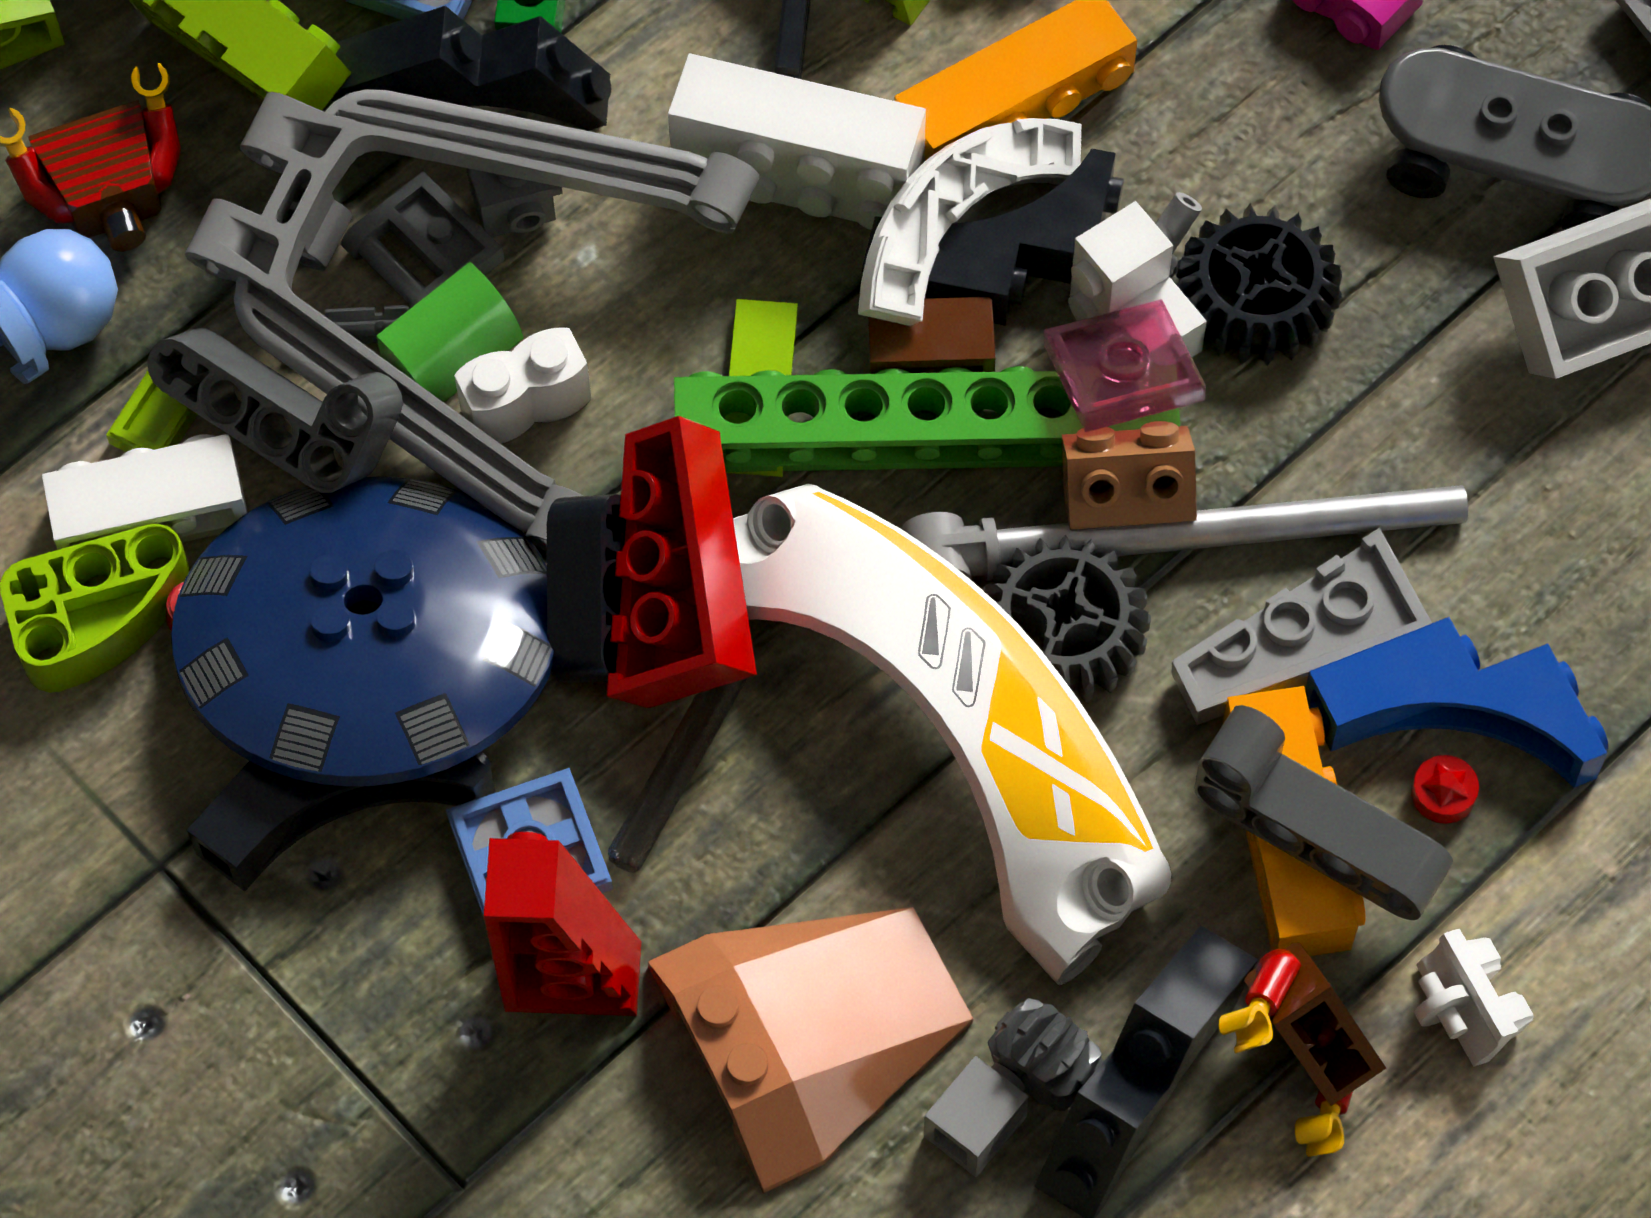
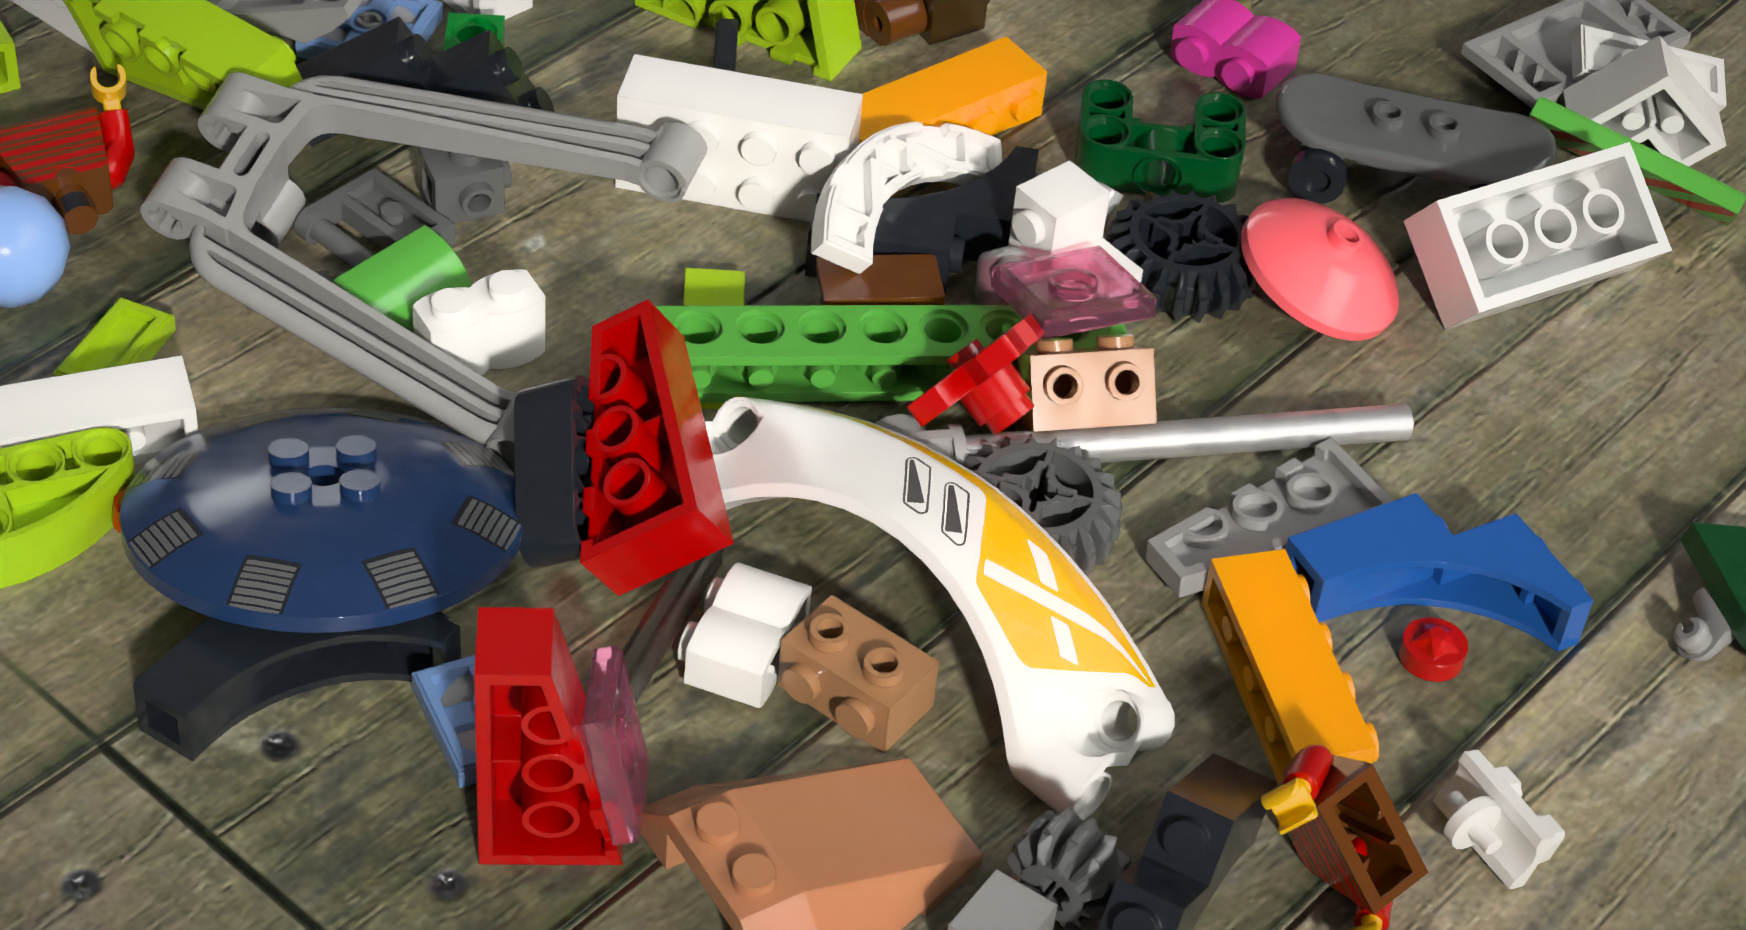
camera: 10 degrees left, 20 degrees down
dark grey beam [147,328,403,493] -> none
dark grey beam [1194,705,1453,920] -> none
none -> clear pink tile [582,645,650,846]
none -> white brick [678,562,812,708]
none -> medium nougat brick [777,595,939,753]
none -> red plant [907,313,1046,436]
none -> light grey arm [973,245,1031,305]
none -> dark green beam [1074,79,1246,203]
none -> coral dish [1241,198,1399,341]

